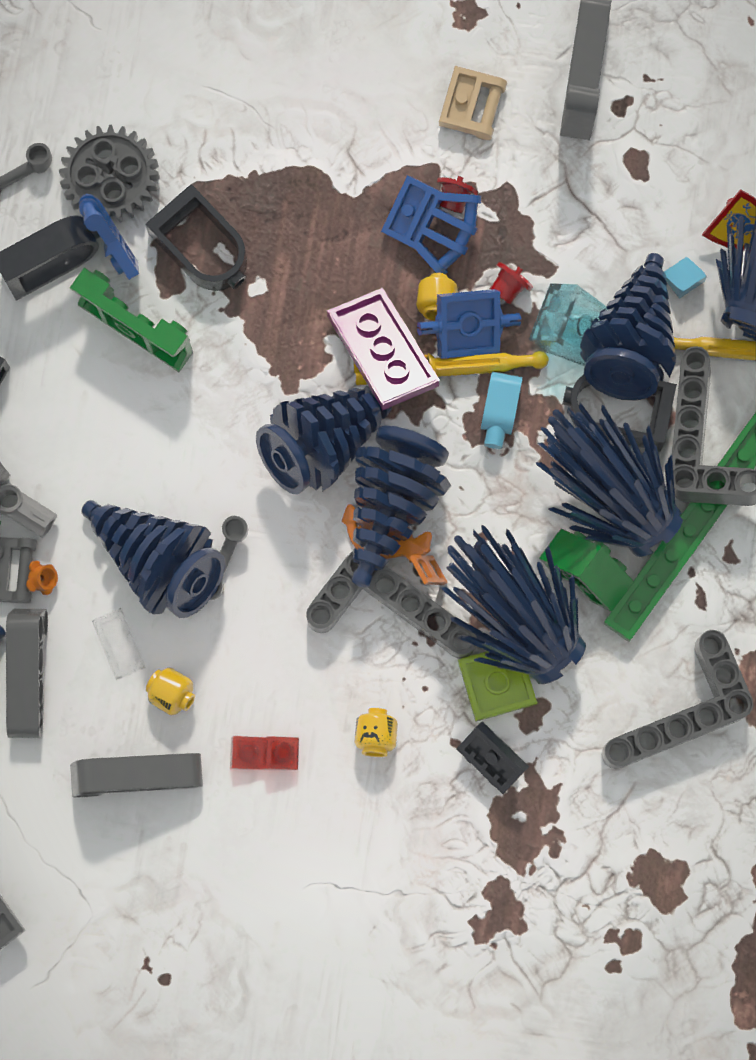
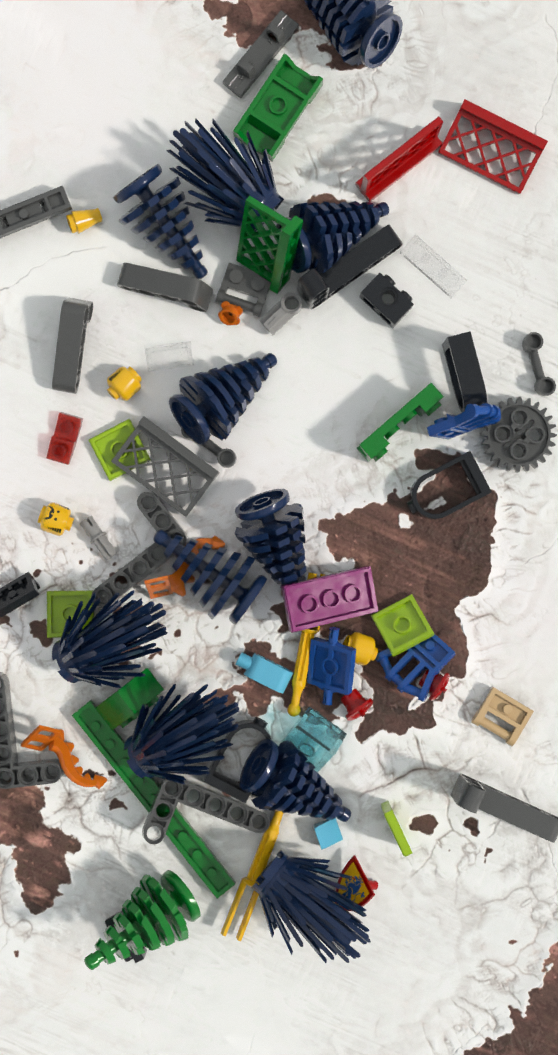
camera: 110 degrees right, 10 degrees up
none -> orange piece [21,725,107,789]
none -> light grey axle [80,516,116,560]
none -> lime tile [89,419,151,481]
none -> dark grey fence [111,416,220,517]
none -> lime tile [371,594,434,657]
none -> lime tile [381,801,412,857]

